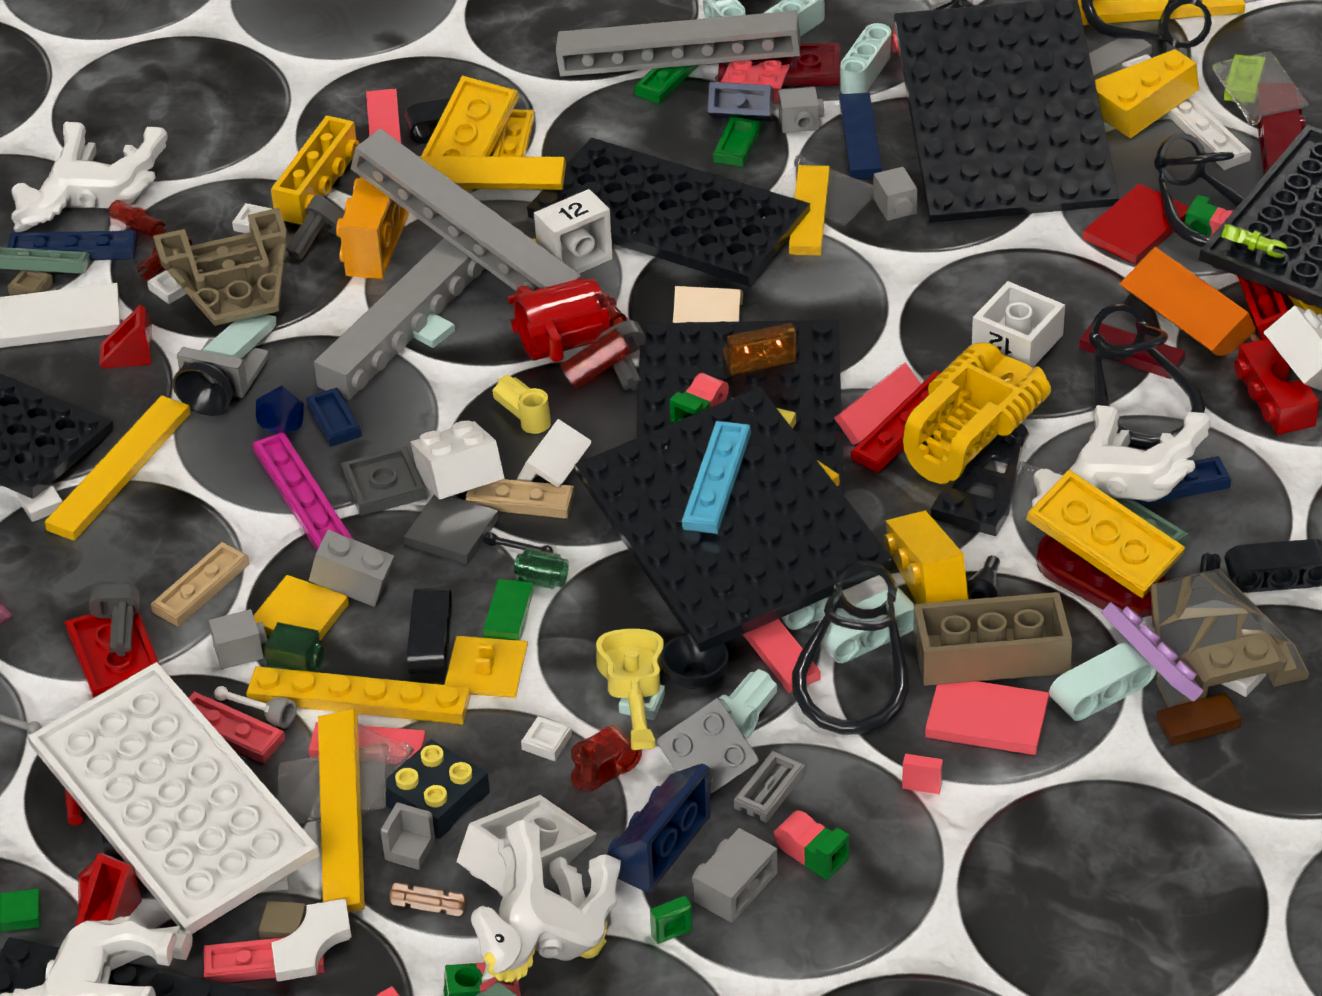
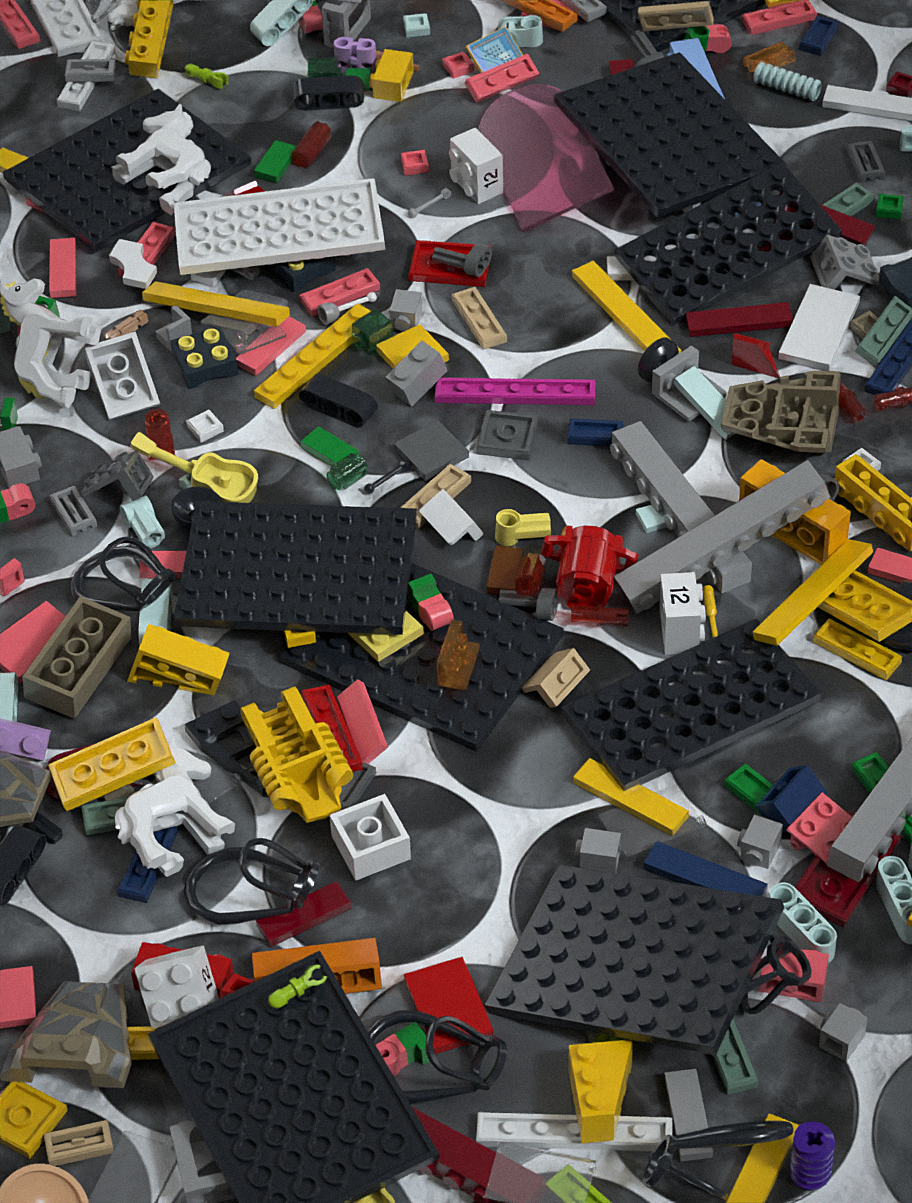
camera: 120 degrees right, 5 degrees up
clear blue brick [256,385,304,434] -> none
dark tan tile [259,900,307,940] -> none
white brick [410,421,505,499] -> none
yellow piece [444,636,528,698] -> none
dark blue slope [607,763,710,894] -> none
medium azure tile [682,421,751,534] -> none
black cone [967,555,1000,600] -> none
none -> reddish brown tile [487,545,523,594]
none -> dark red tile [685,302,793,337]

